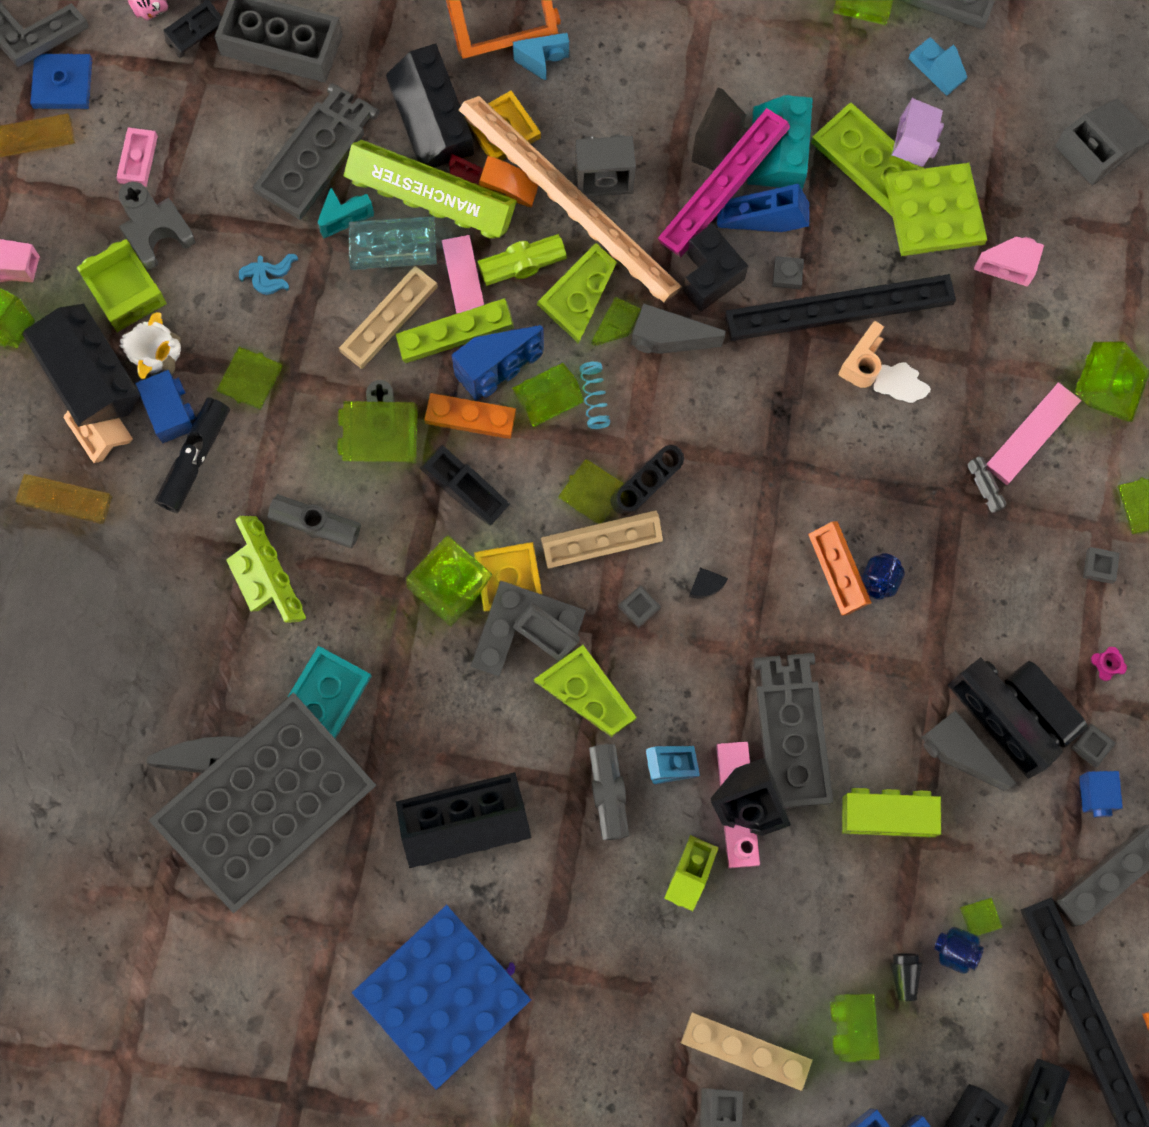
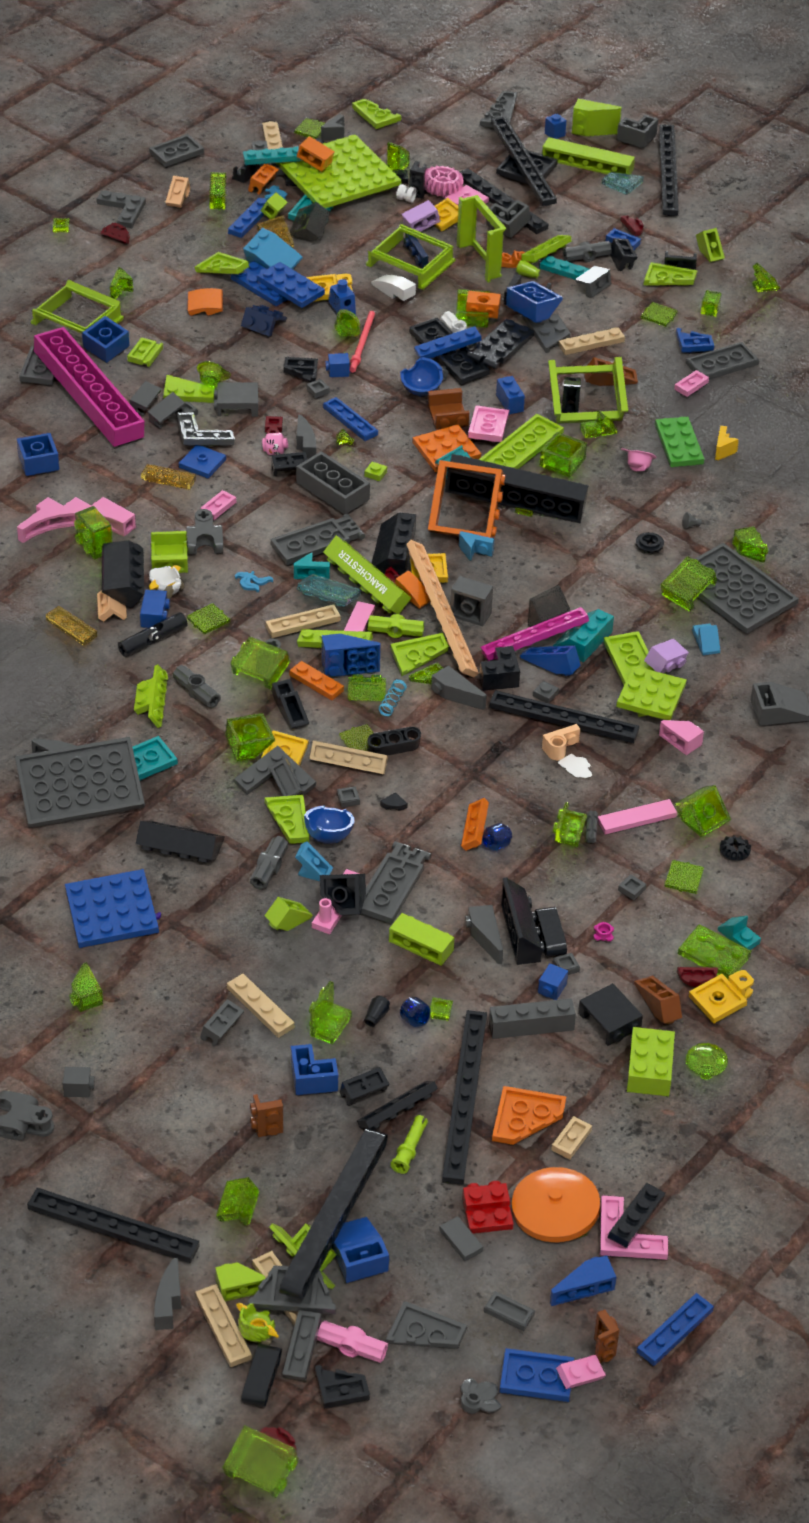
camera: 30 degrees right, 30 degrees down
none -> blue cylinder [304,806,354,844]
none -> clear neon green bracket [553,802,587,847]

